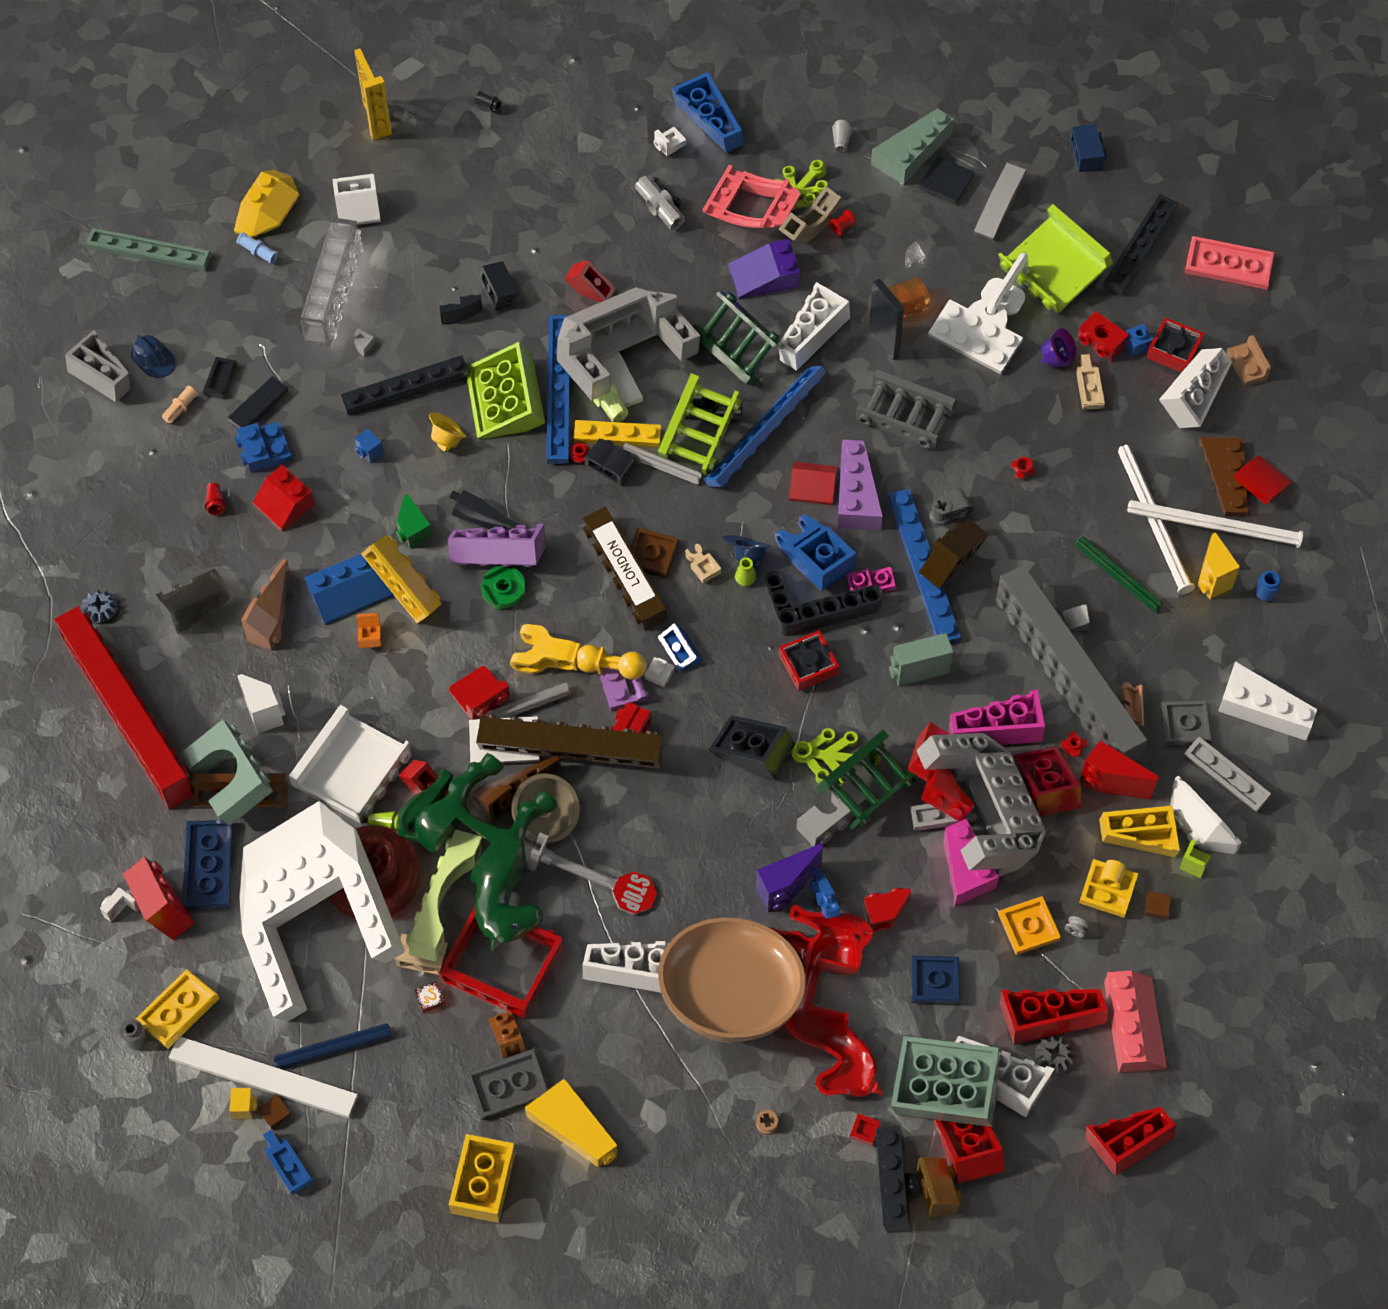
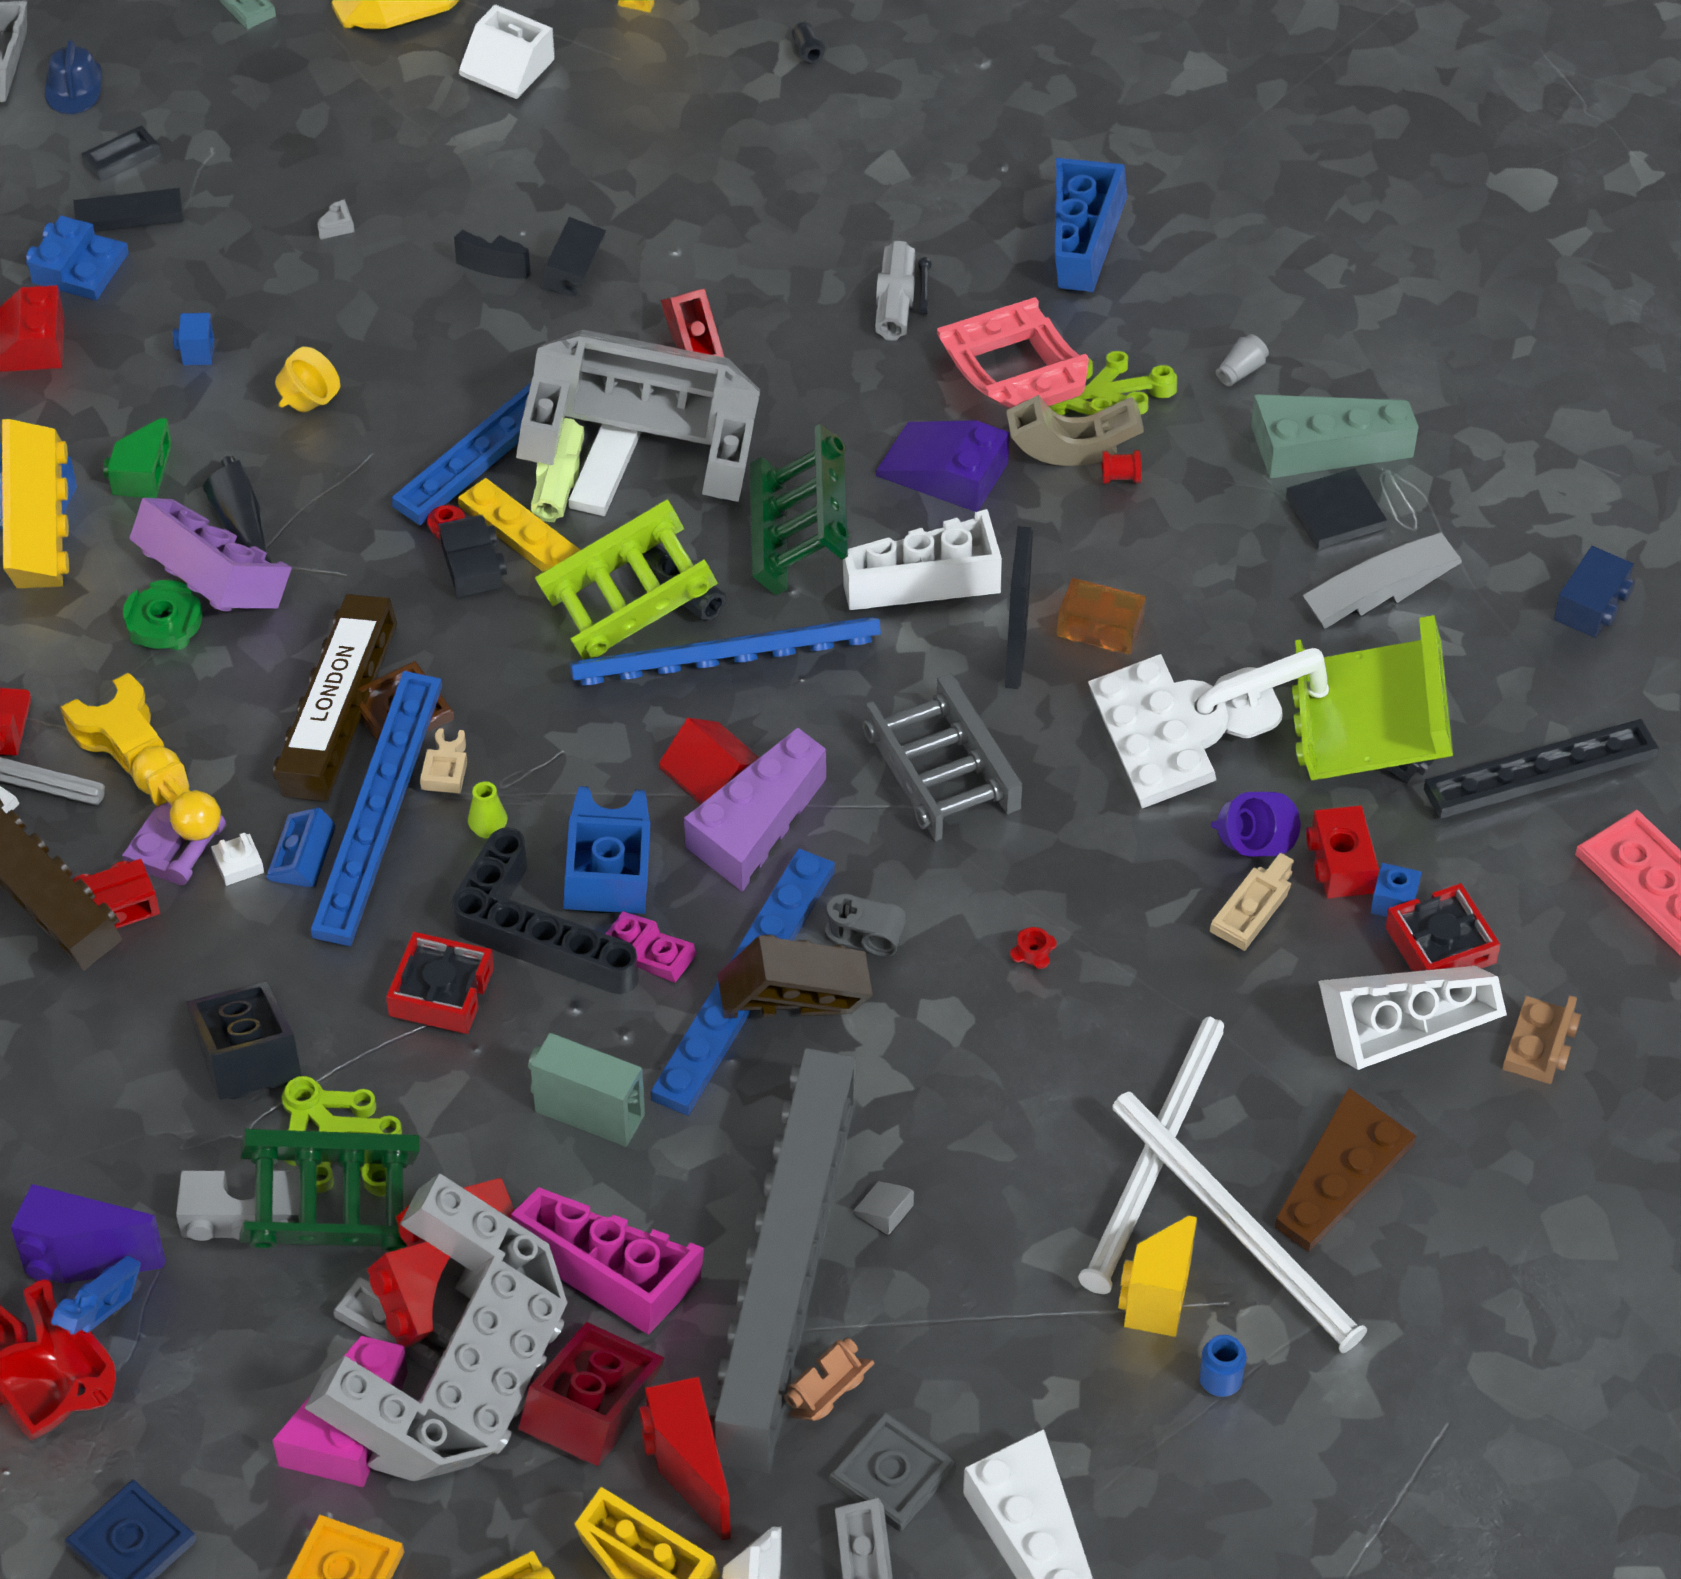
camera: 40 degrees right, 10 degrees down
light nougat axle [162,386,198,423] -> none
light blue pin [236,232,278,264] -> none
clear brick [300,217,363,347] -> none
black plate [340,355,470,415] -> none
lime slope [467,342,545,440] -> none
light grey axle [622,443,702,484] -> none
white bracket [654,127,686,156] -> none
dark blue piece [722,535,771,568] -> none
red slope [863,888,911,932] -> none
clear tile [905,242,926,268] -> none
red plate [1060,732,1088,757] -> none
dark green axle [1075,536,1163,612] -> none
red slope [1233,455,1292,505] -> none
none -> blue plate [311,671,442,946]

